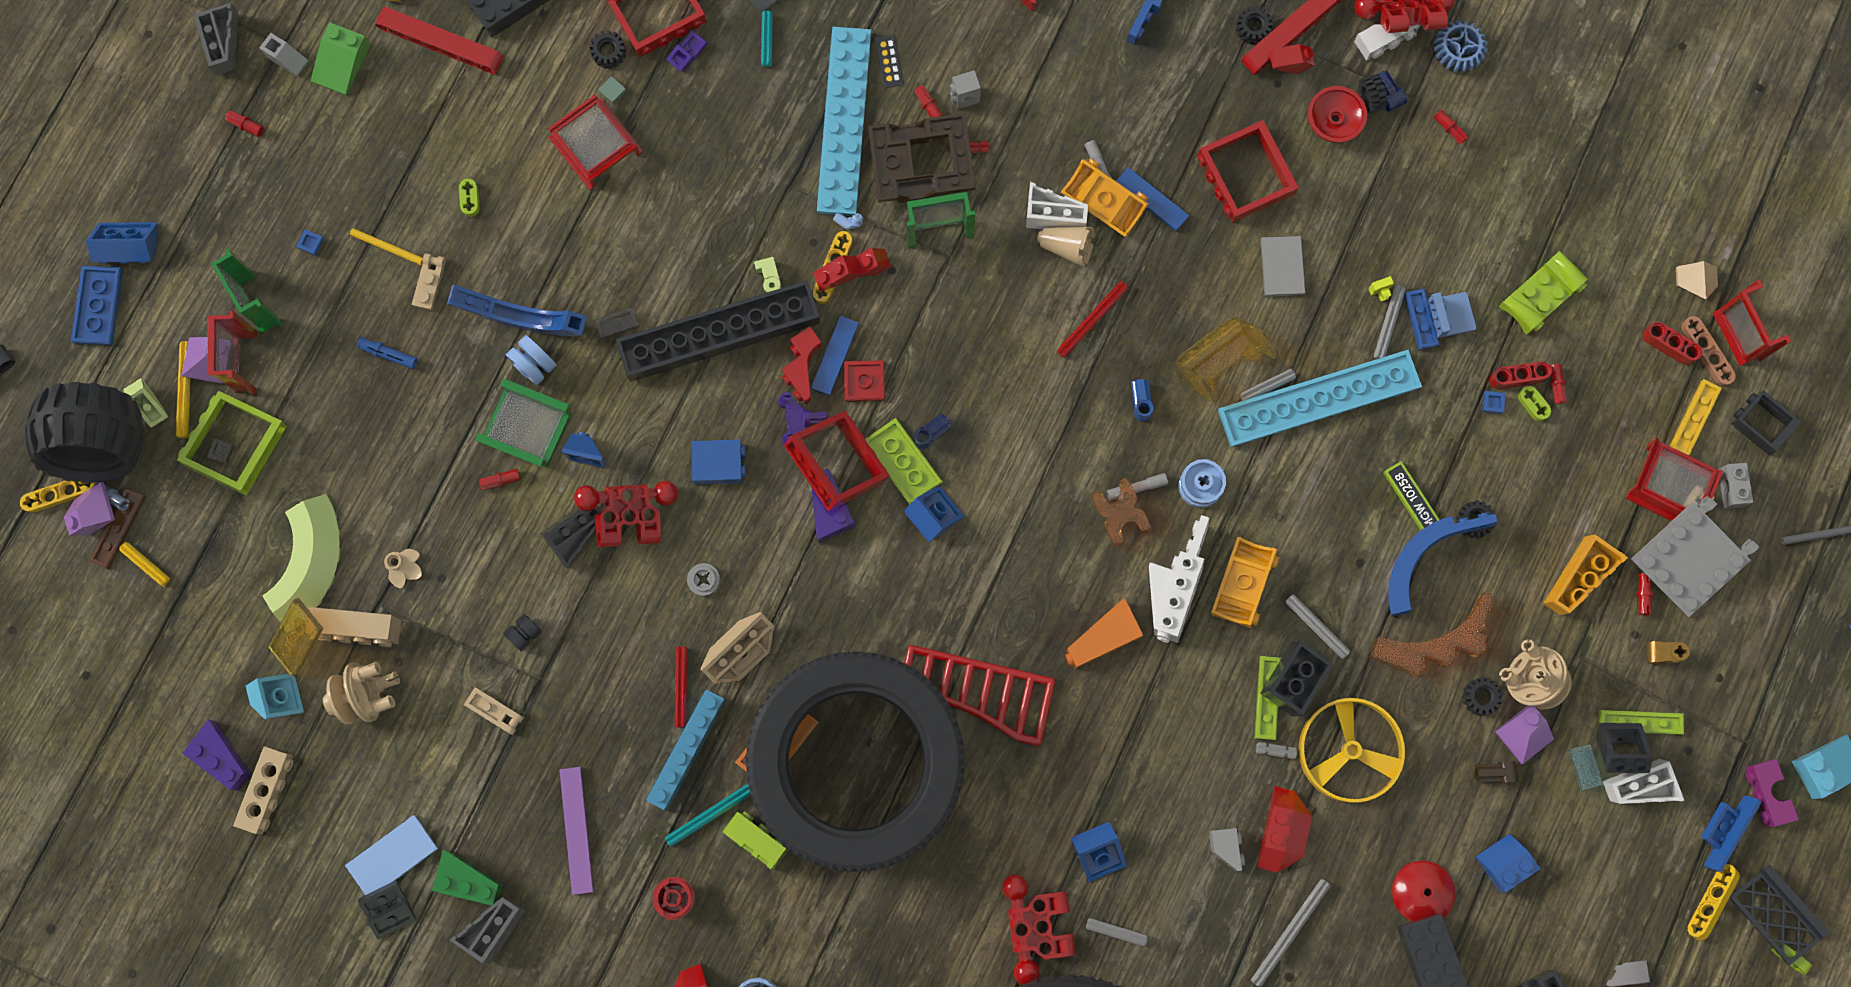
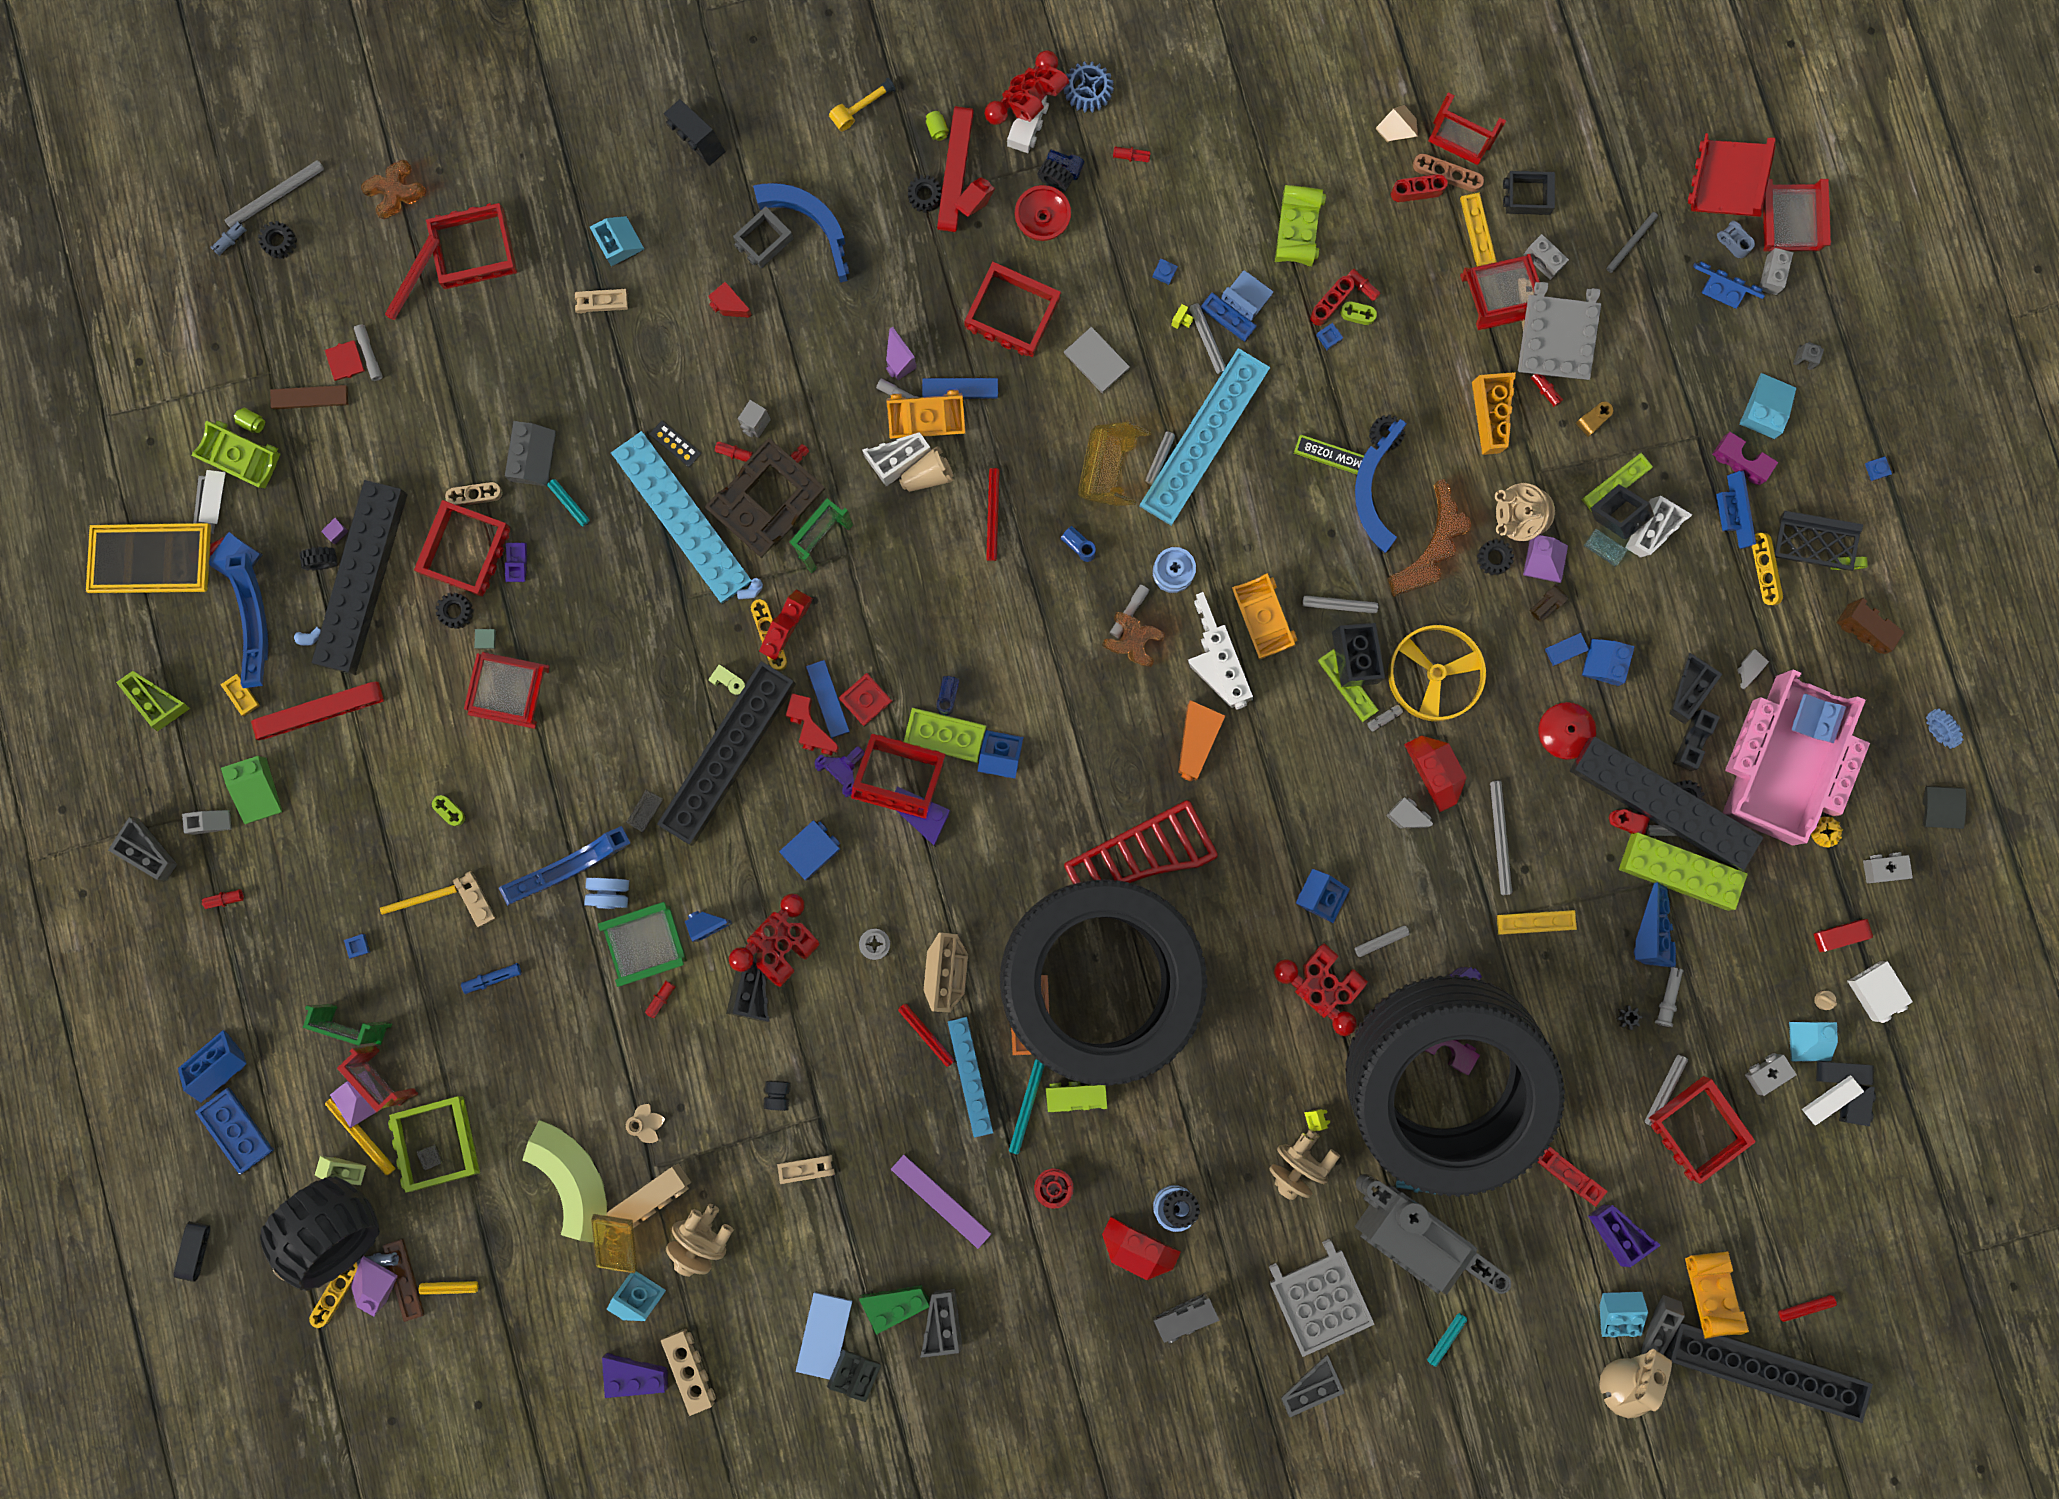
camera: 45 degrees left, 5 degrees up
none -> medium lavender slope [886,327,916,380]
none -> blue plate [1152,259,1178,285]
none -> blue tile [1545,633,1589,666]
none -> black wedge [1669,653,1723,725]

